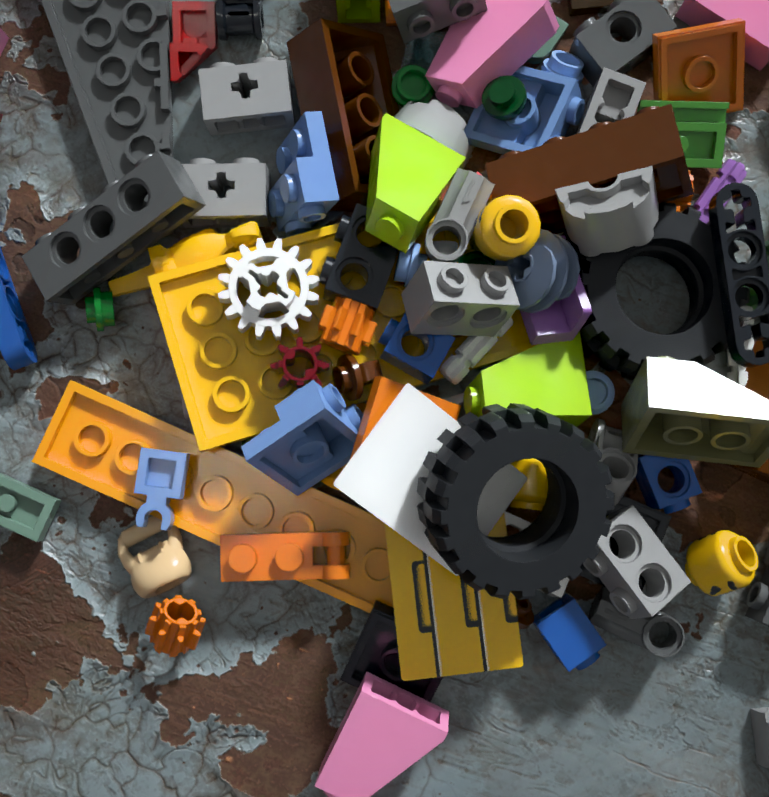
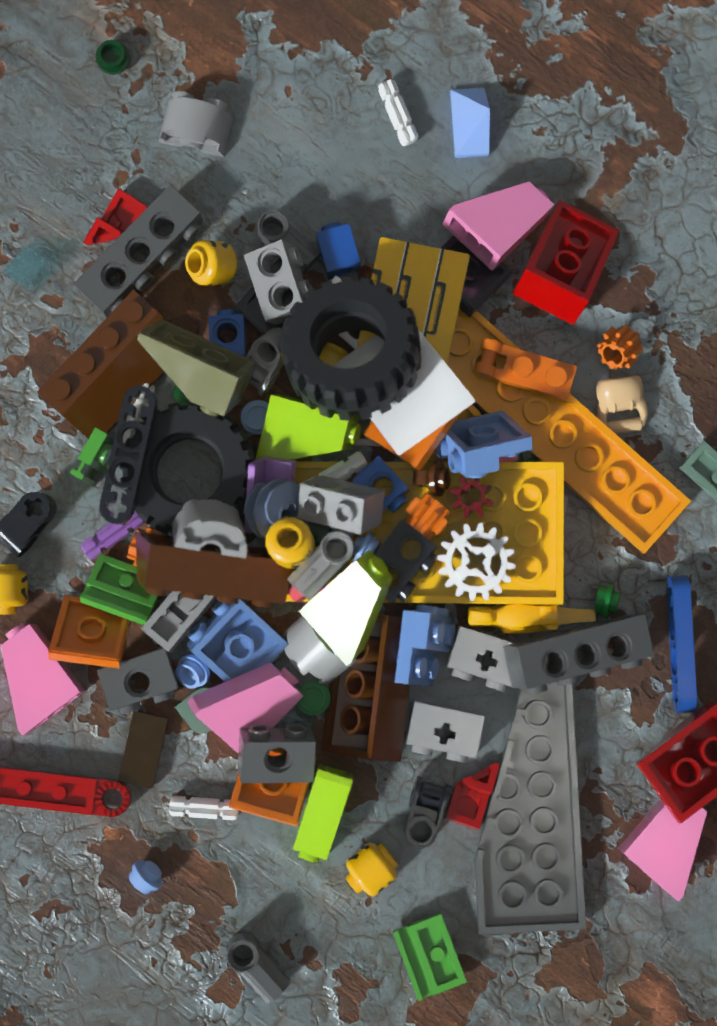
camera: 165 degrees left, 0 degrees up
medium blue plate [134,447,190,531] -> none
dark green plate [482,75,527,121] -> none
none -> red slope [512,199,620,325]

